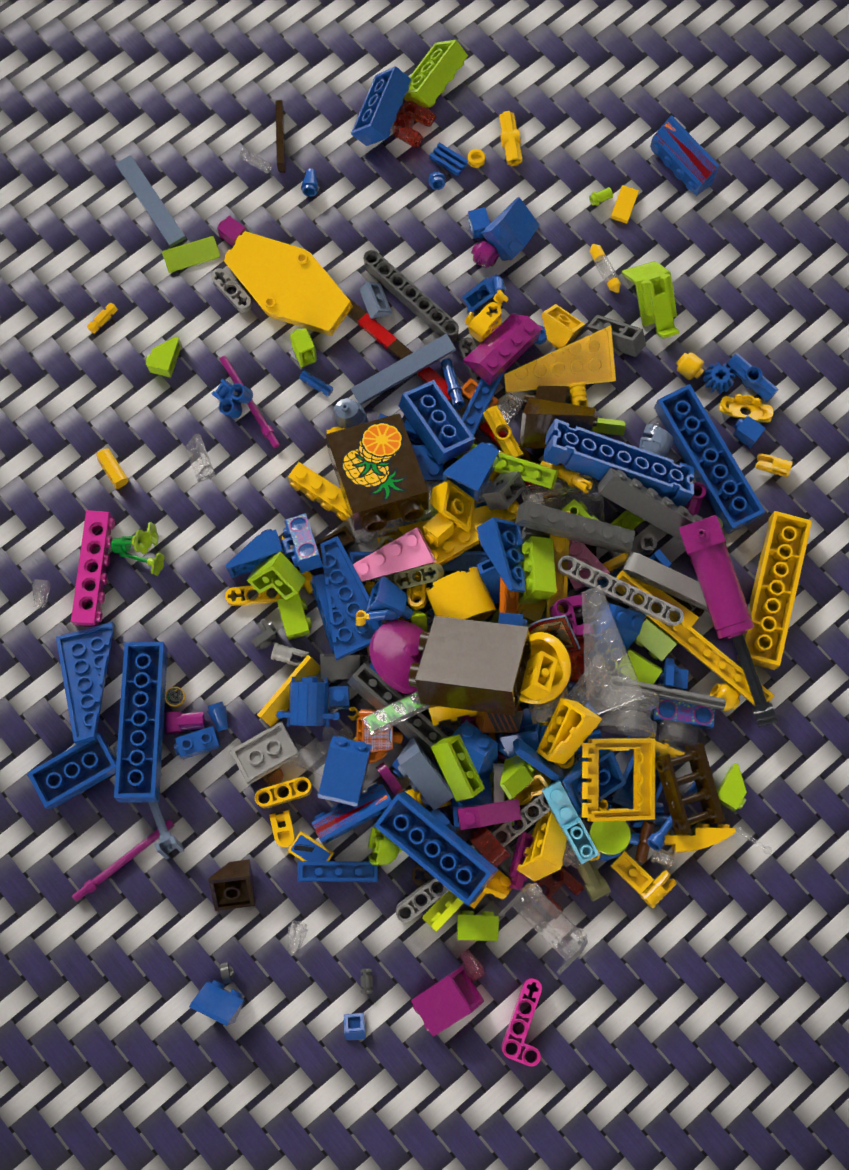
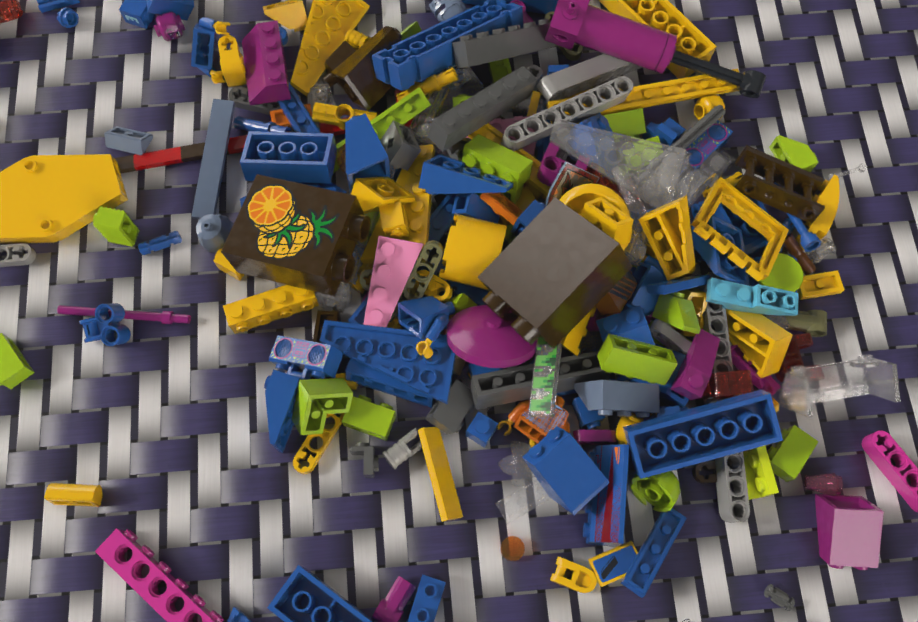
camera: 55 degrees left, 5 degrees down
lime plant [111,522,165,576] -> none
tile [165,687,186,707] -> none
clear tile [185,434,216,482] -> none
blue cone [207,701,229,732] -> none
light grey tile [230,721,300,785] -> none
yellow beam [255,777,313,808] -> none
blue container [276,676,341,727] -> none
dark grey beam [363,250,459,342] -> none
yellow hinge [640,870,677,908] -> none

